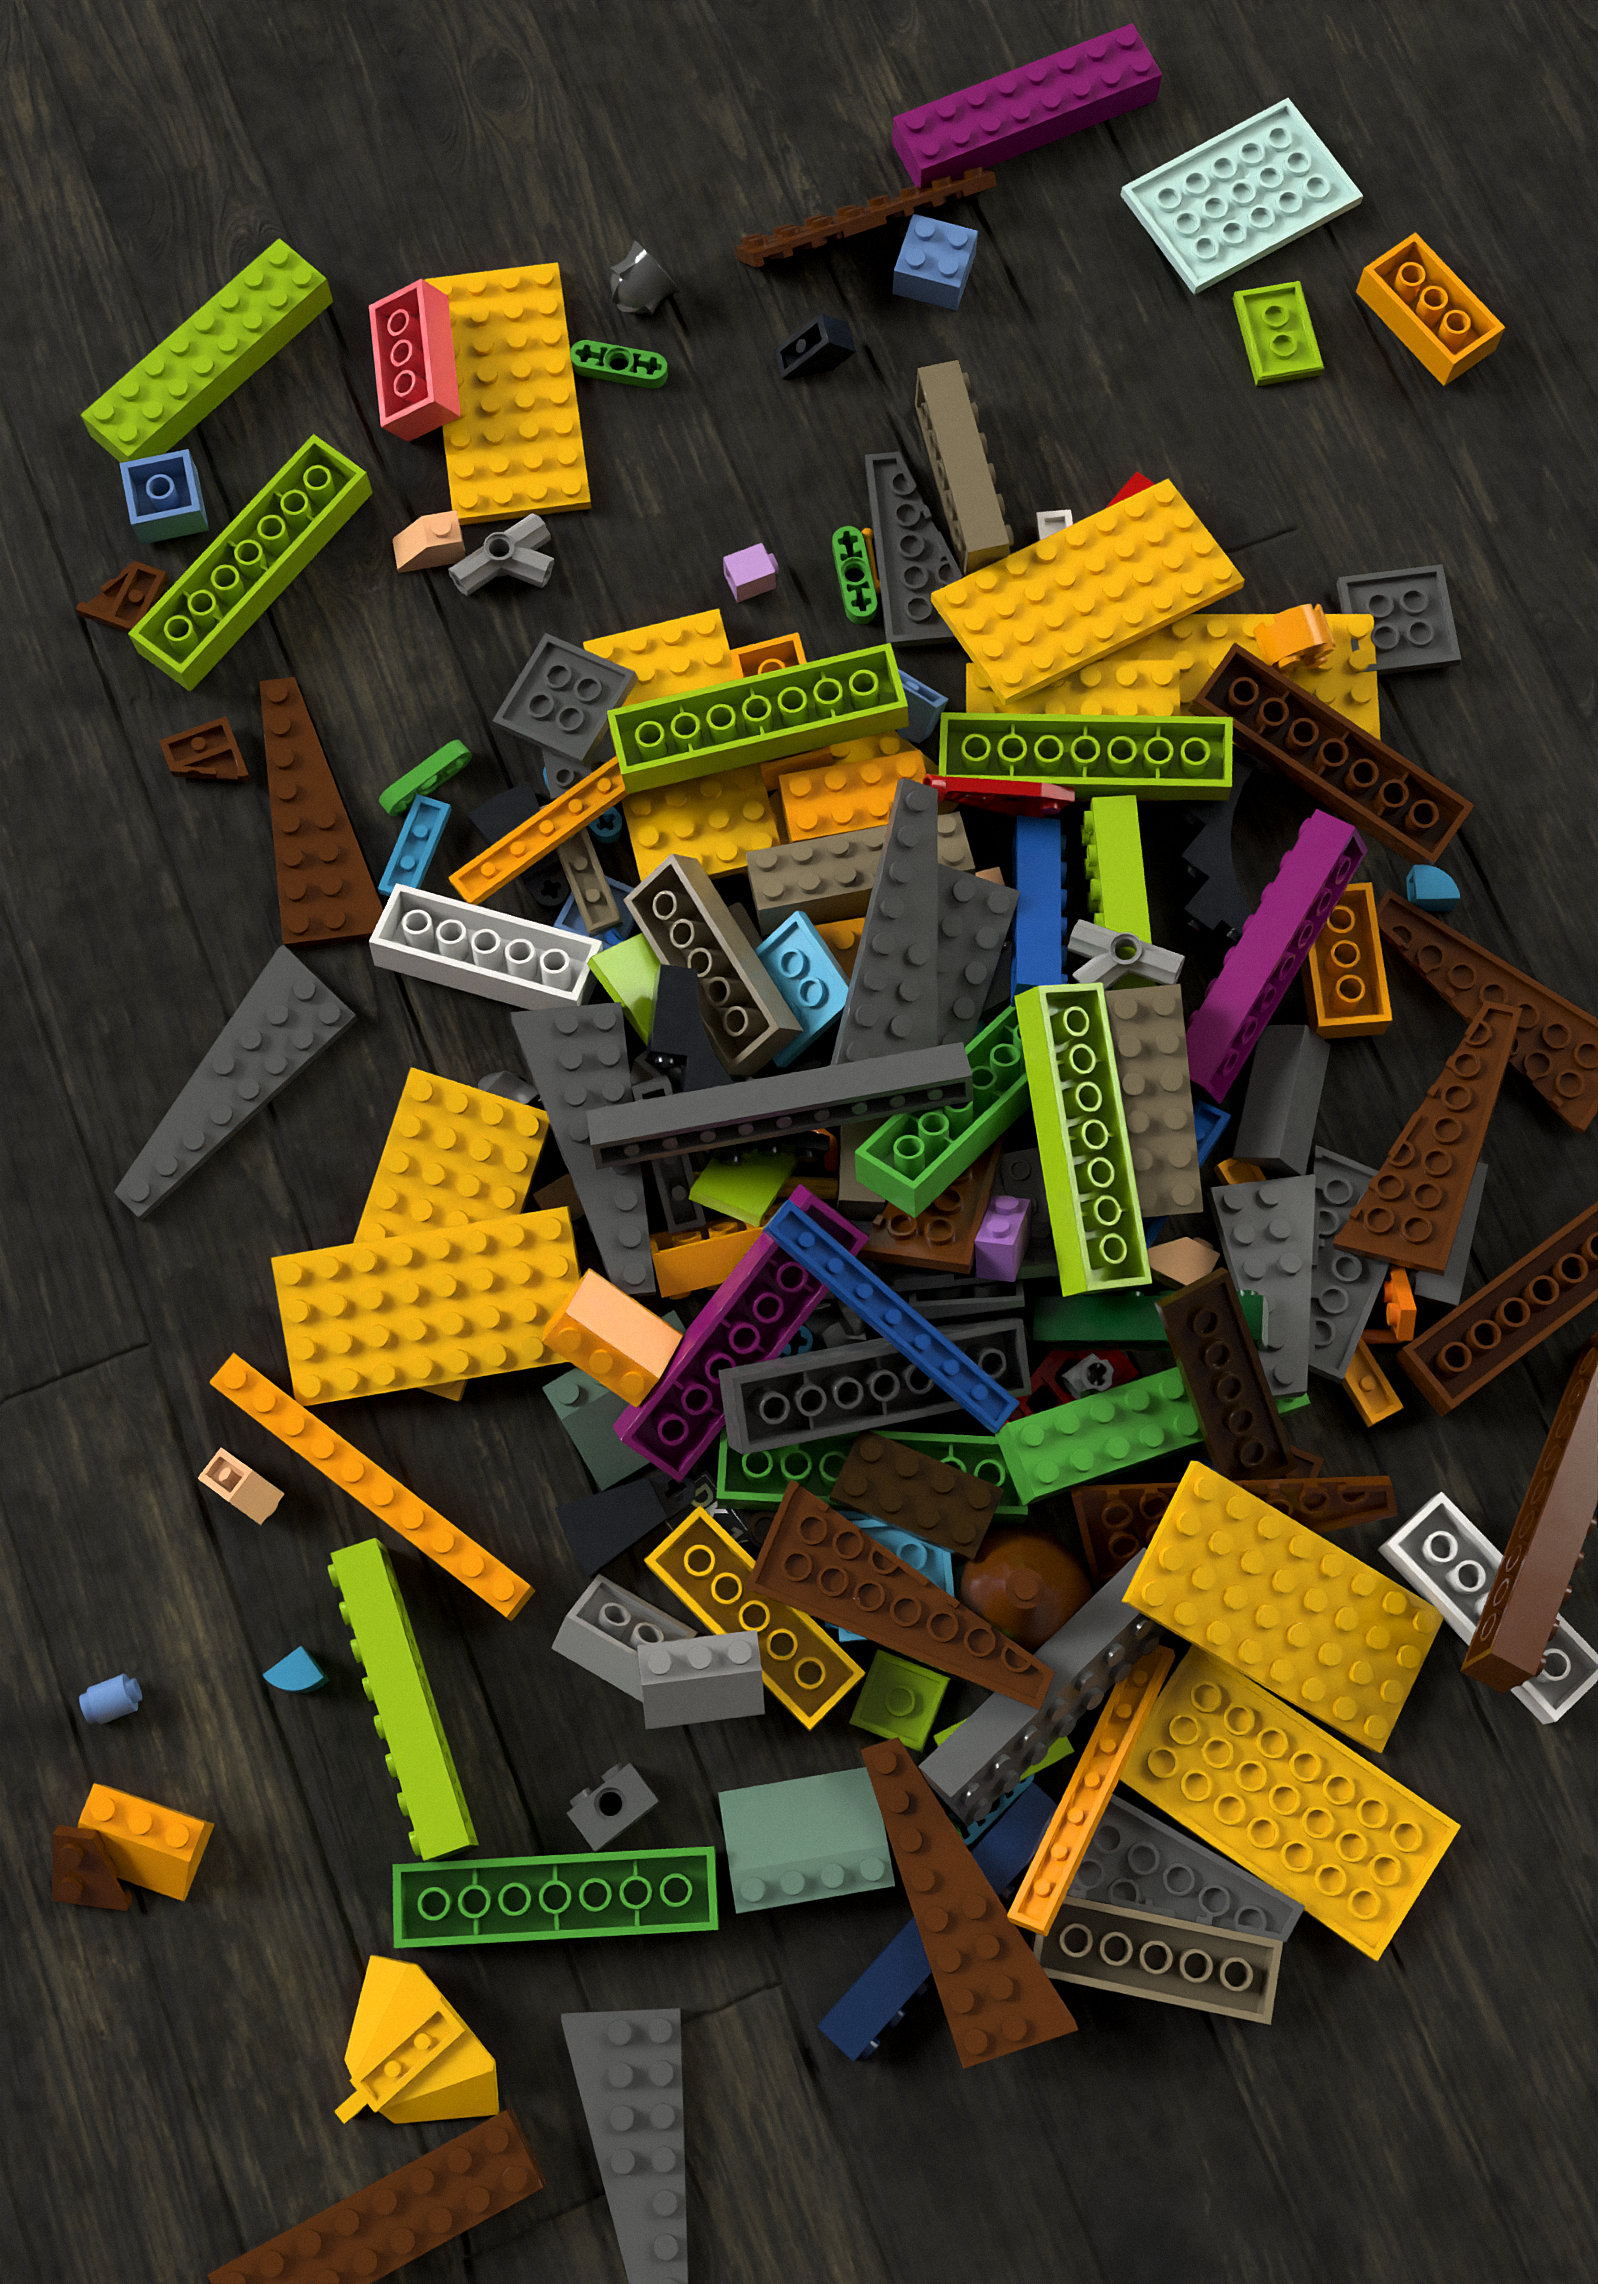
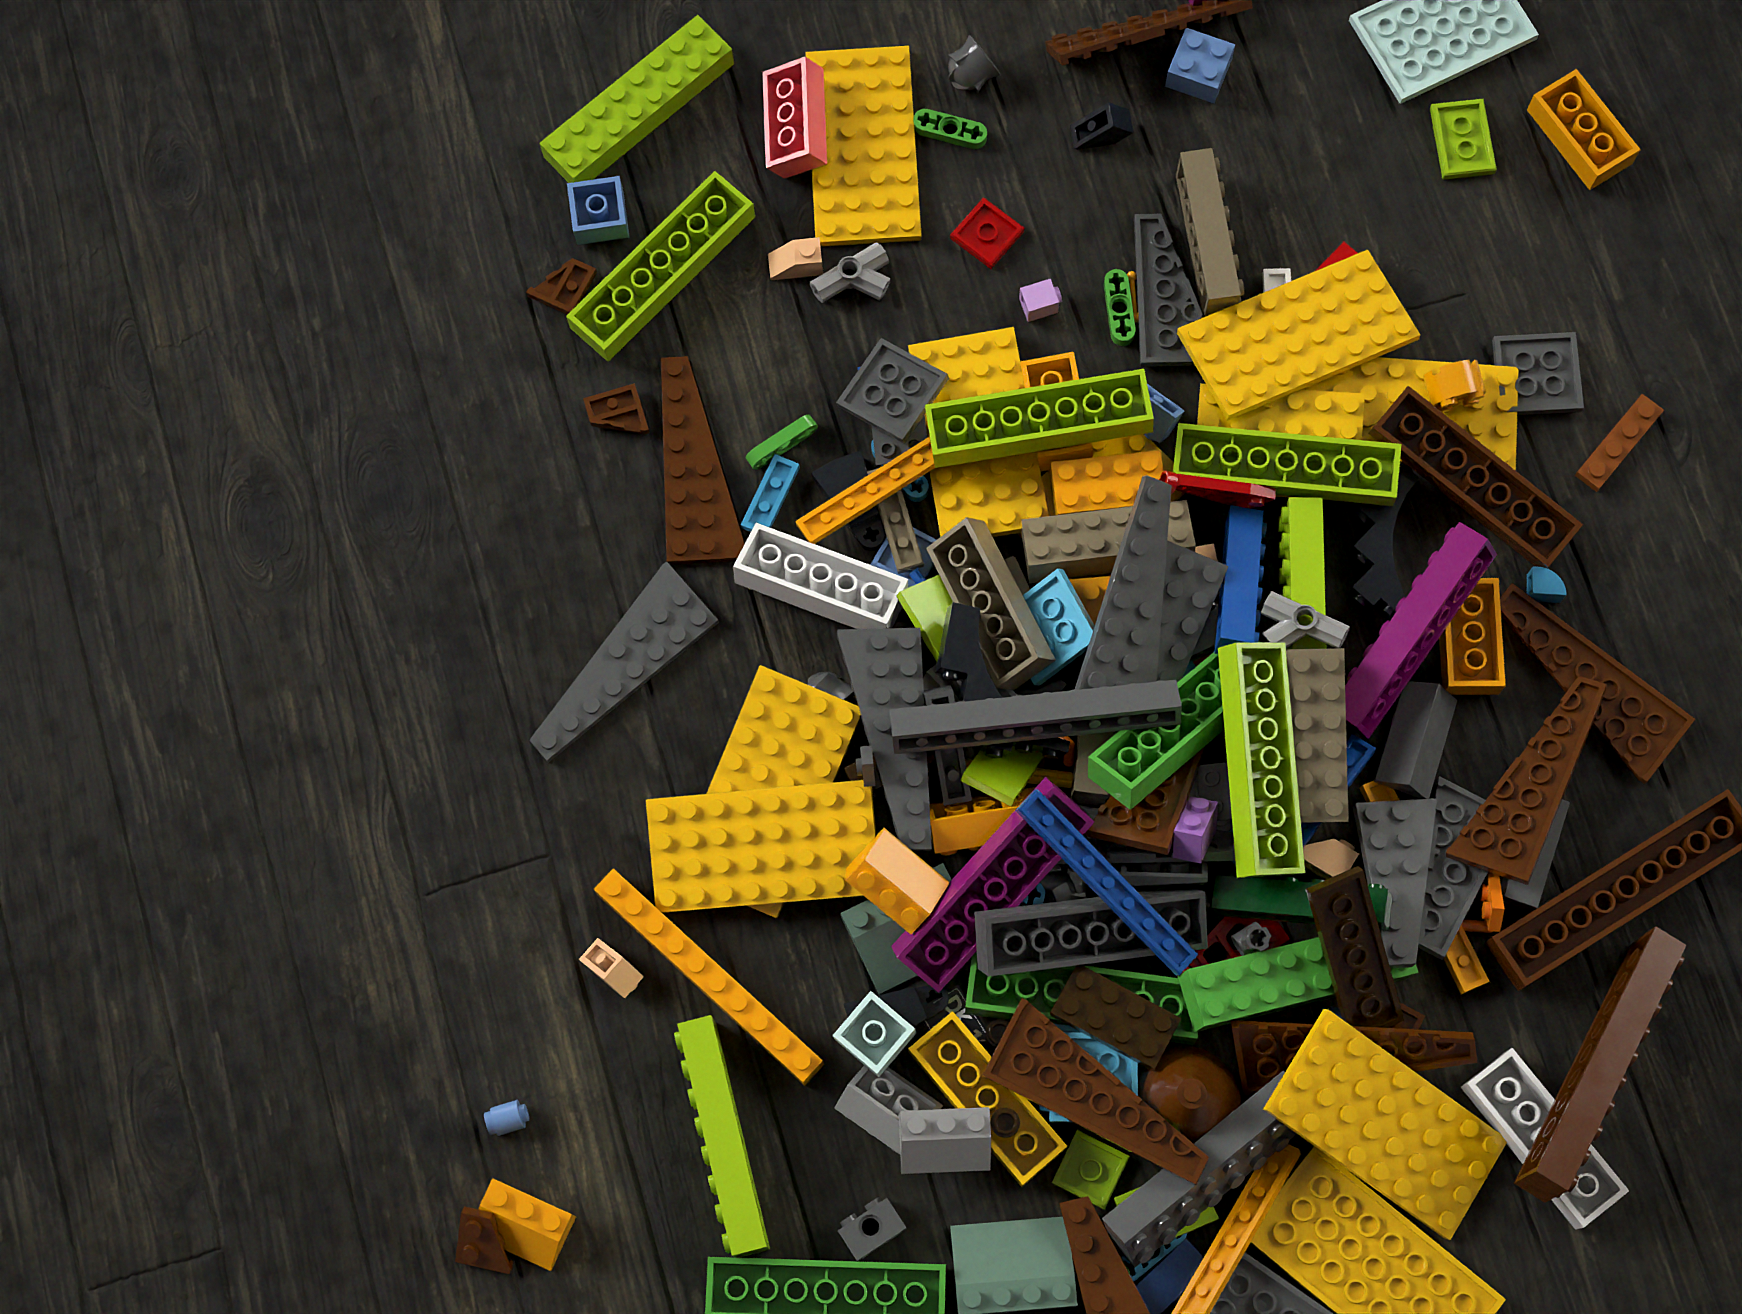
camera: 10 degrees right, 0 degrees up
dark azure brick [262,1646,330,1693] -> none
none -> light aqua brick [833,991,916,1077]
none -> dark grey plate [856,746,875,787]
none -> red tile [950,197,1025,269]
none -> dark brown plate [990,1108,1020,1138]
none -> dark orange plate [1575,394,1664,492]

